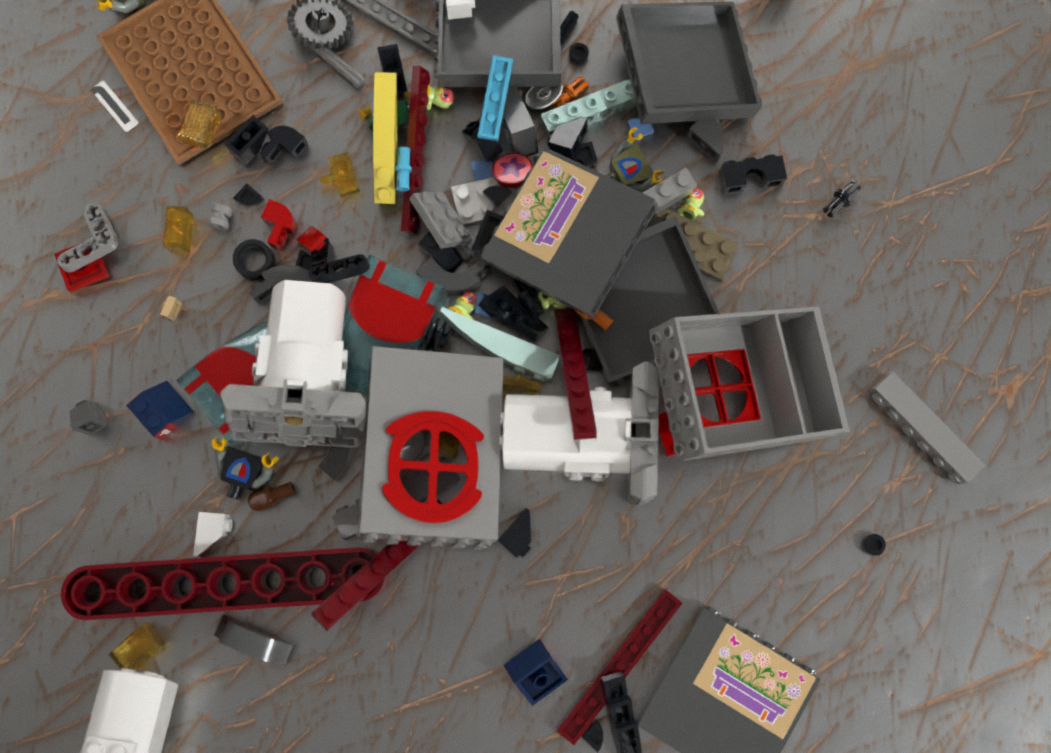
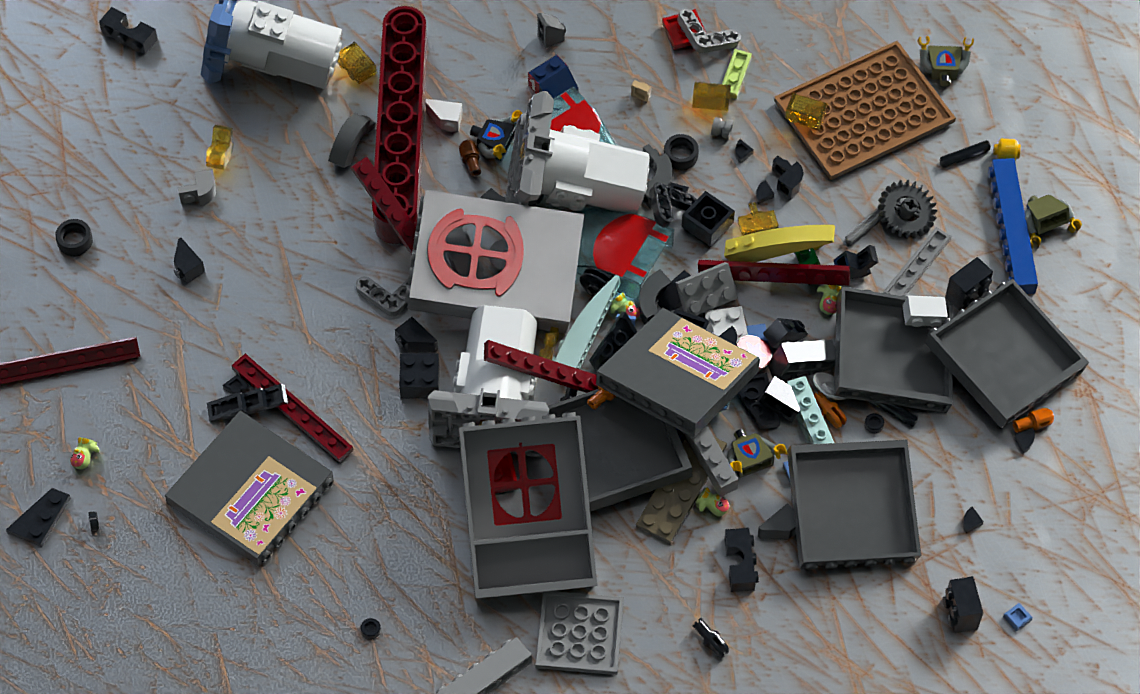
camera: 95 degrees right, 20 degrees down
sticker [91,81,139,132] -> none
black slope [225,115,269,166] -> none
red brick [261,199,297,250] -> none
red slope [296,226,327,252] -> none
medium azure pin [395,147,412,191] -> none
medium azure tile [477,55,513,142] -> none
dark blue slope [503,639,568,706] -> none
none -> light grey beam [356,276,411,317]
none -> black brick [399,353,440,398]
none -> light grey plate [536,591,624,675]
none -> black brick [681,191,735,247]
none -> yellowish green tile [719,49,752,99]
none -> black tile [756,180,775,204]

